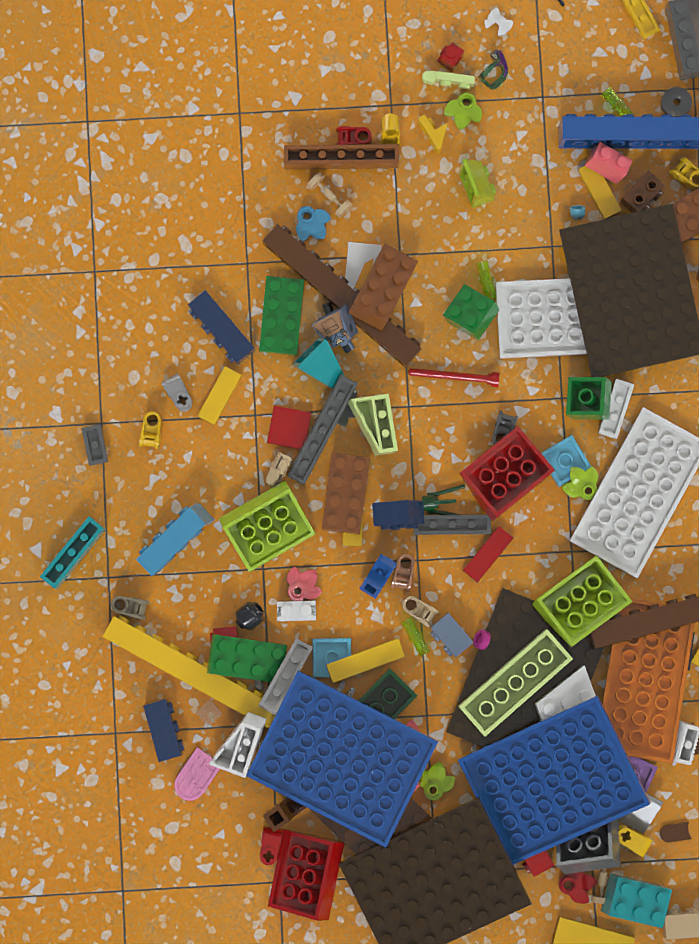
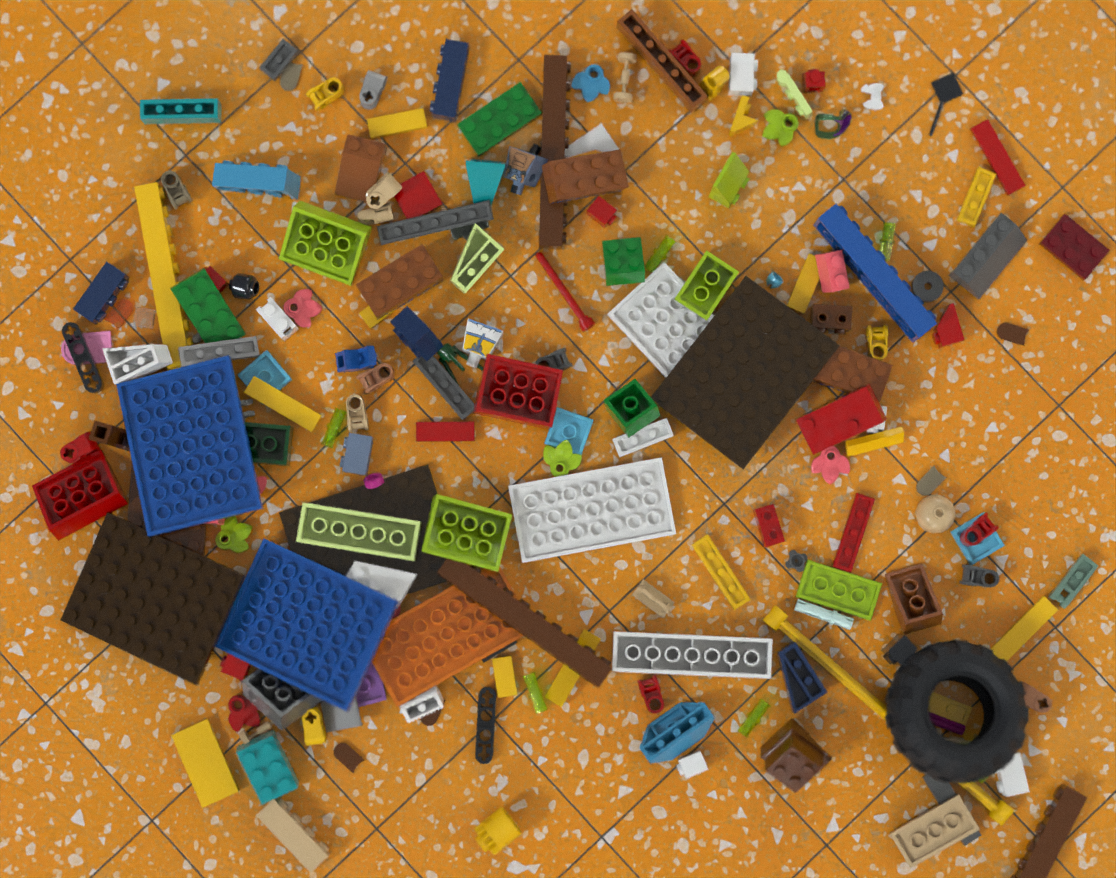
camera: 50 degrees right, 0 degrees up
none -> black beam [62,322,104,394]
none -> clear orange piece [104,299,133,331]
none -> dark tan piece [280,63,303,91]
none -> dark orange slope [335,134,387,202]
none -> tan piece [366,172,402,209]
none -> torso [462,319,503,368]
none -> red brick [586,196,617,228]
none -> lime slope [674,250,739,321]
none -> white brick [728,53,758,96]

